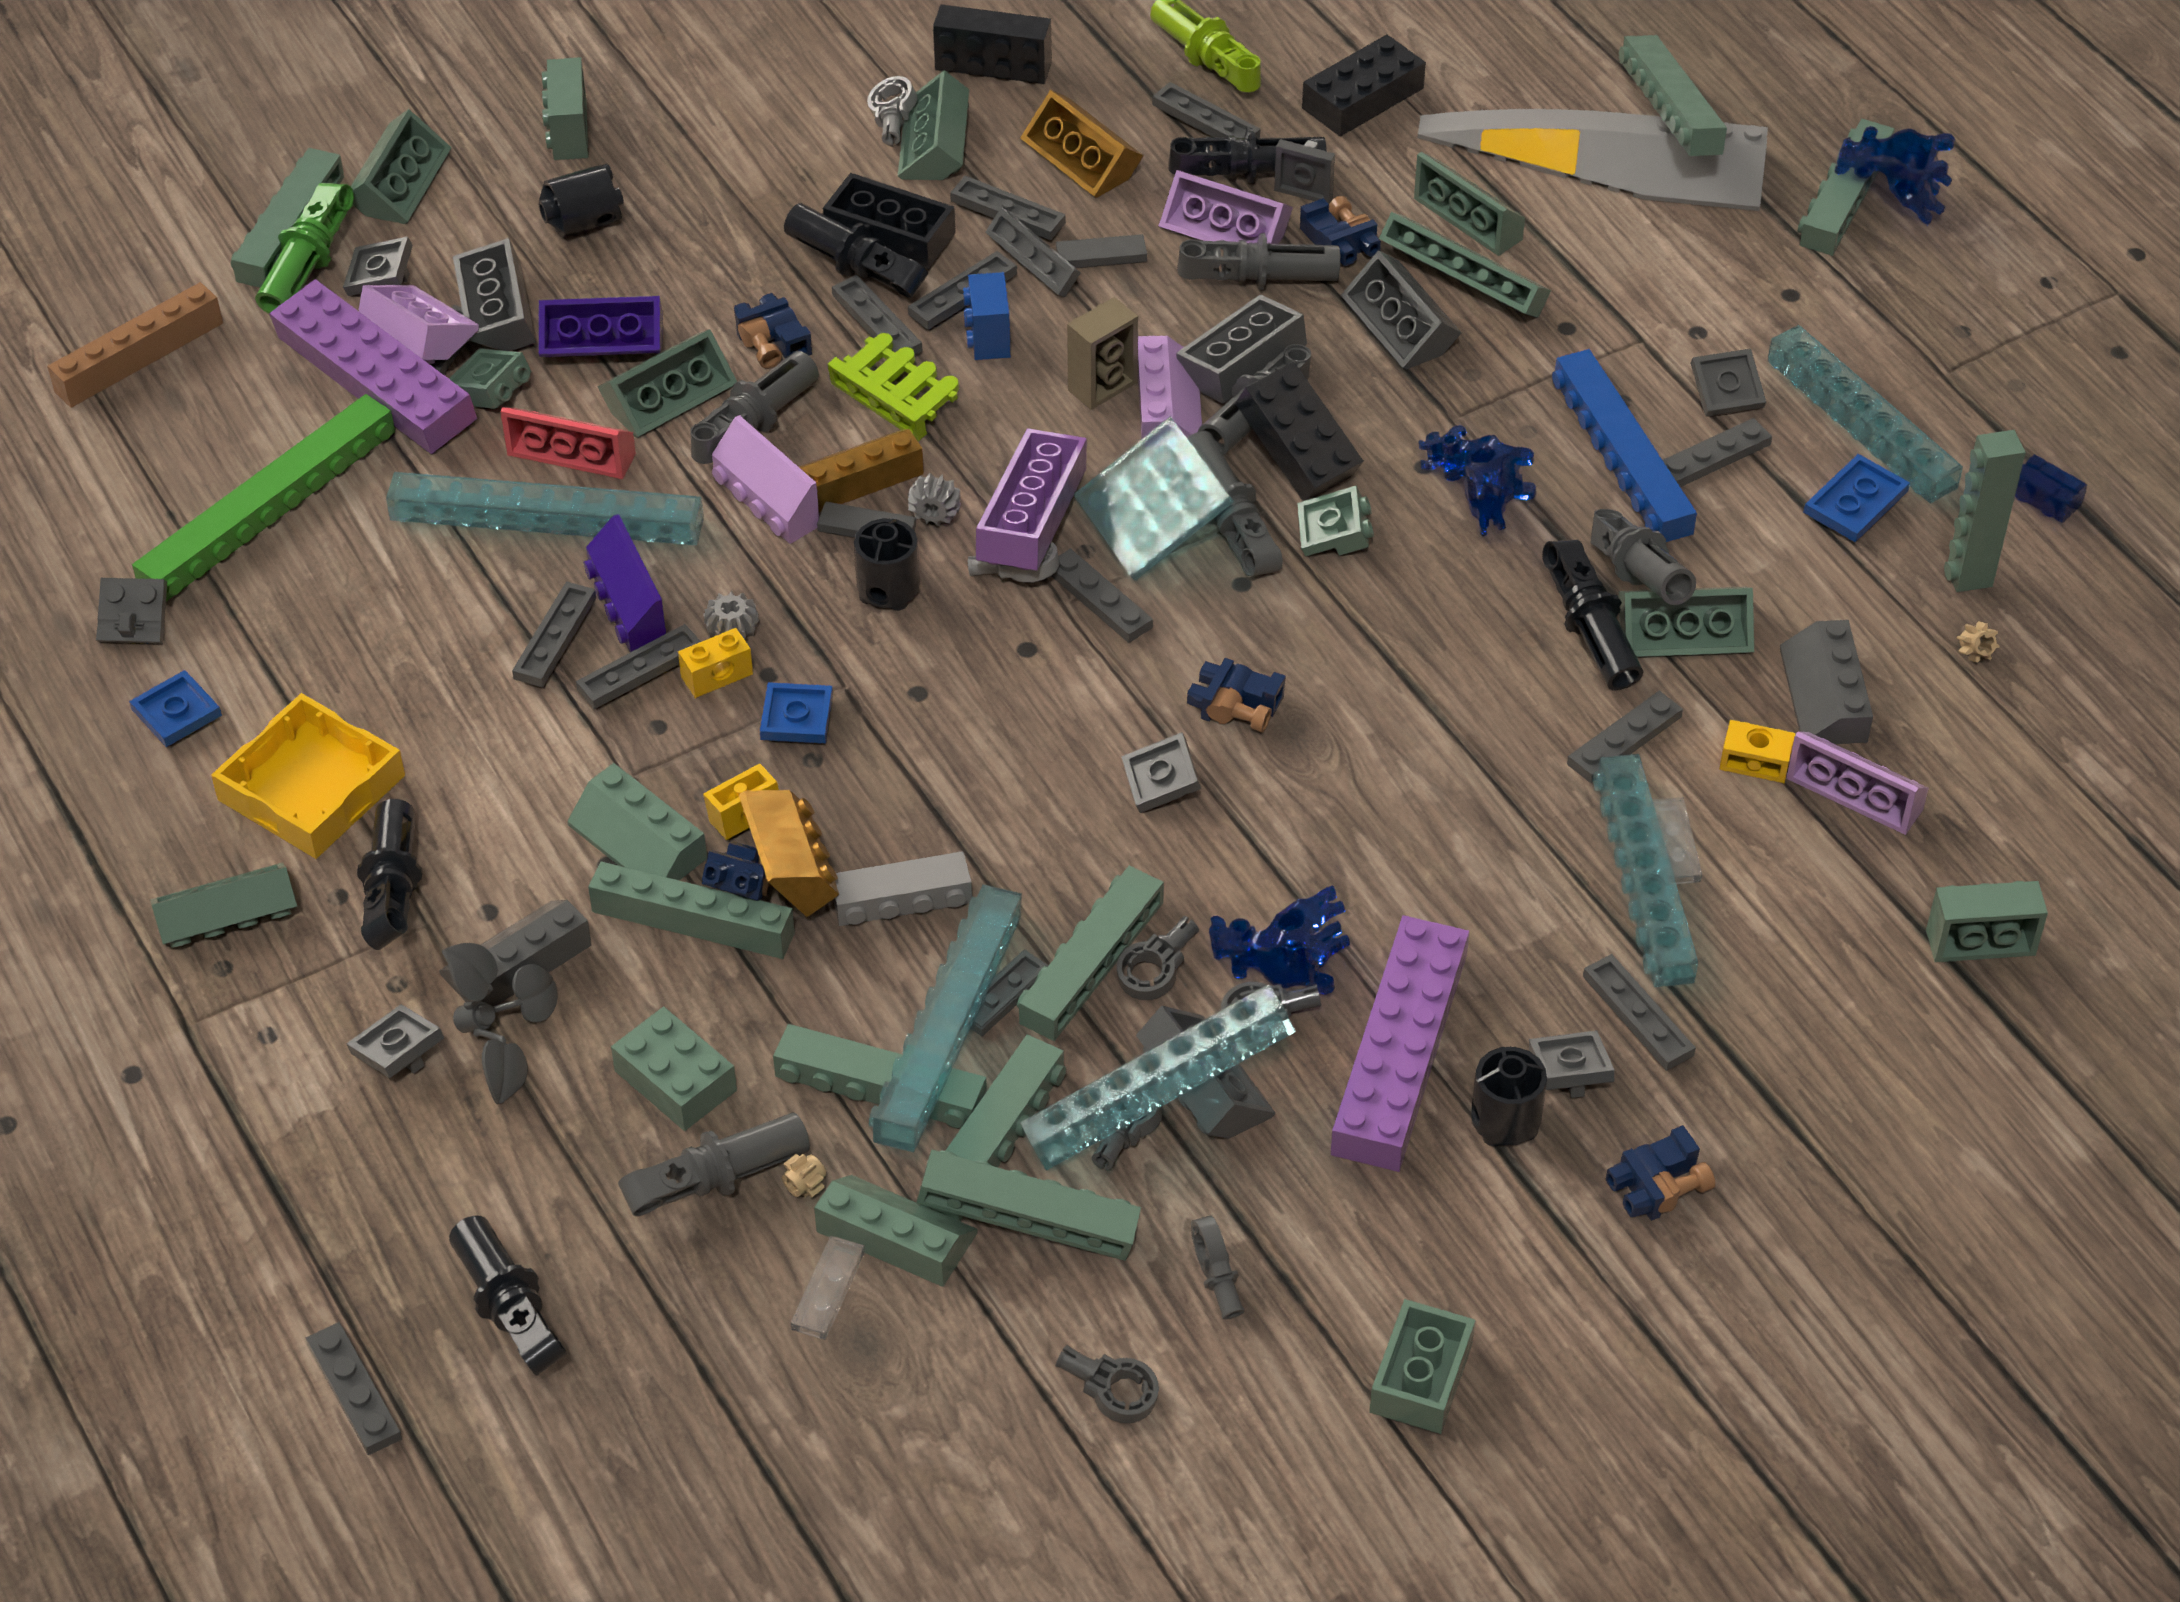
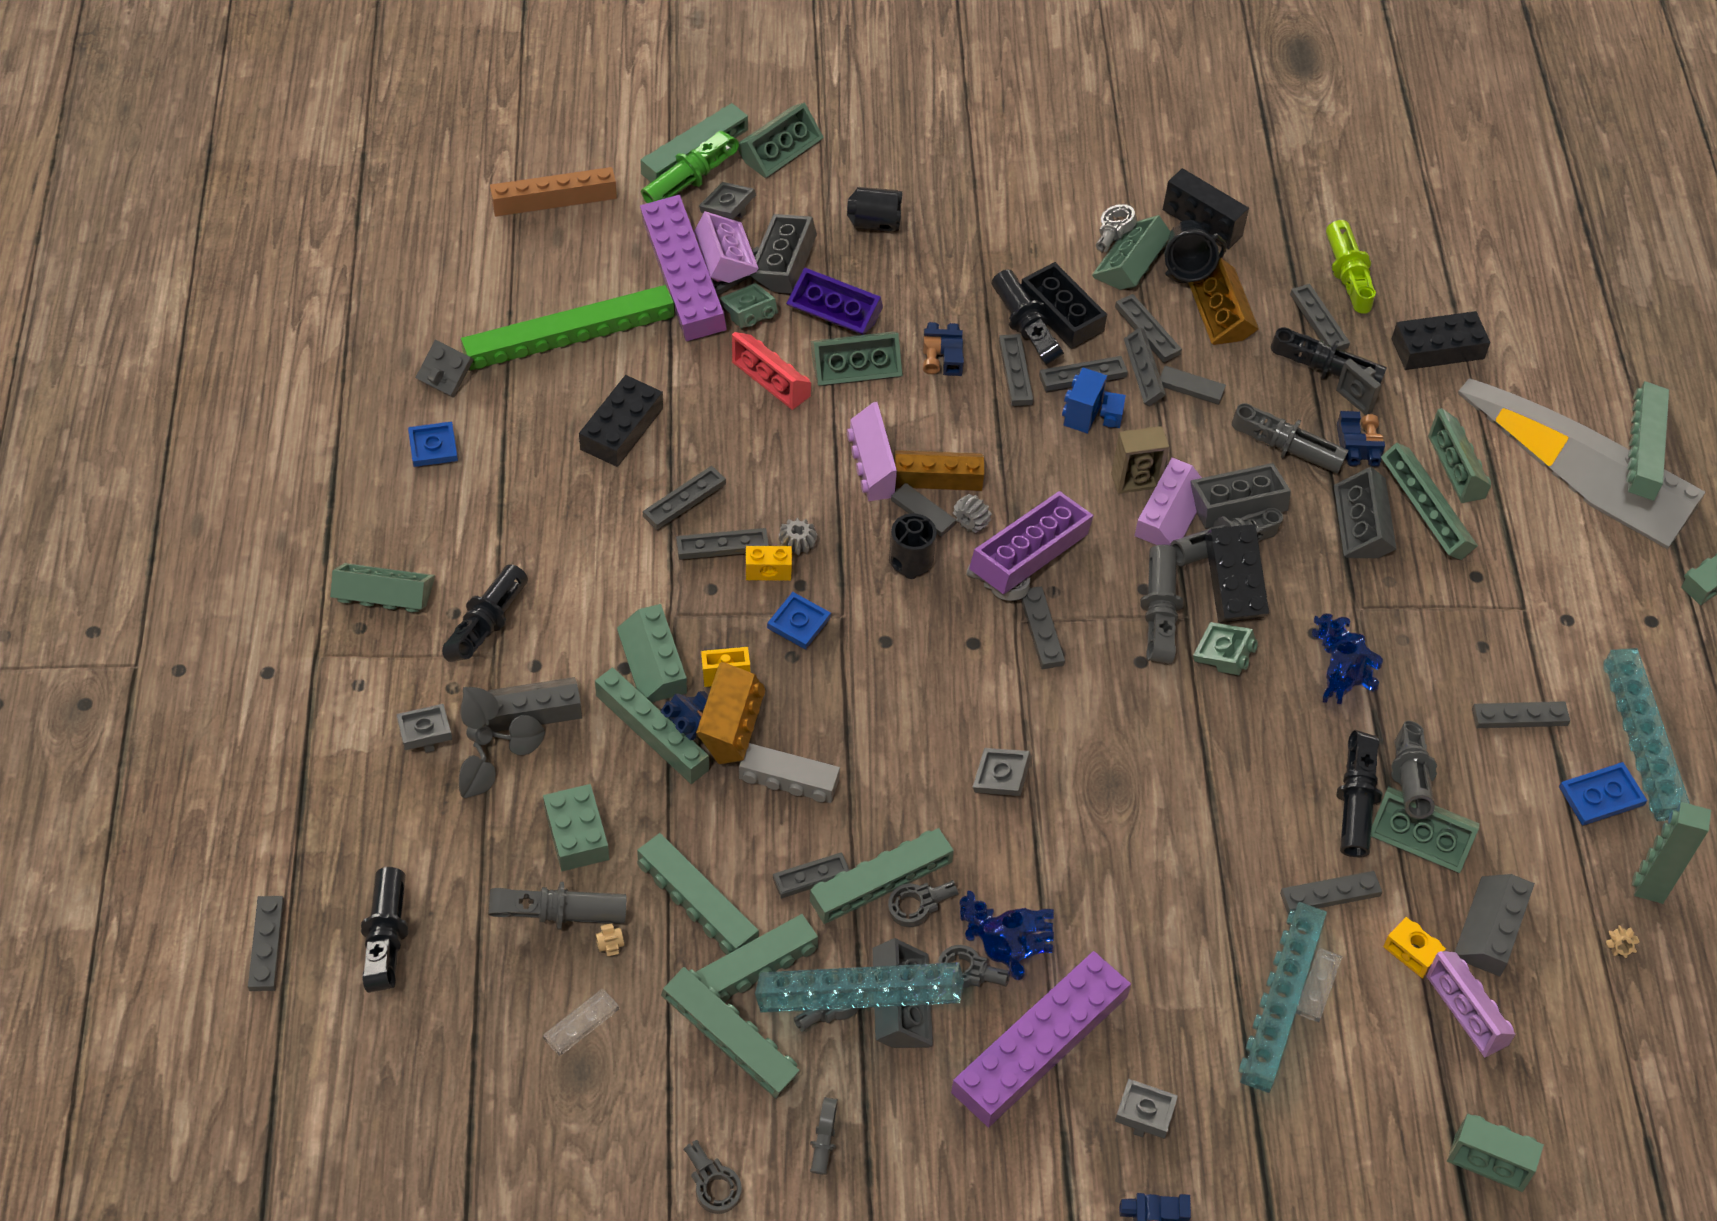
camera: 25 degrees right, 5 degrees up
yellow tile [211,693,405,859] -> none
clear light blue brick [386,472,704,545] -> none
sand green brick [542,57,588,160] -> none
dark purple slope [583,514,666,653] -> none
dark grey piece [690,351,819,464] -> none
sand green slope [814,1175,978,1287] -> none
lime fence [827,333,959,442] -> none
clear light blue brick [869,885,1022,1152] -> none
clear light blue plate [1074,416,1234,581] -> none
lavender slope [1159,170,1293,244] -> none
dark blue hips [1187,658,1286,733] -> none
black cylinder [1471,1047,1547,1147] -> none
blue brick [1552,349,1697,542] -> none
dark grey plate [1583,954,1696,1071] -> none
dark grey hinge [1690,349,1766,417] -> none
none -> black brick [579,375,663,467]
none -> blue brick [1100,391,1126,428]
none -> black piece [1164,220,1227,283]

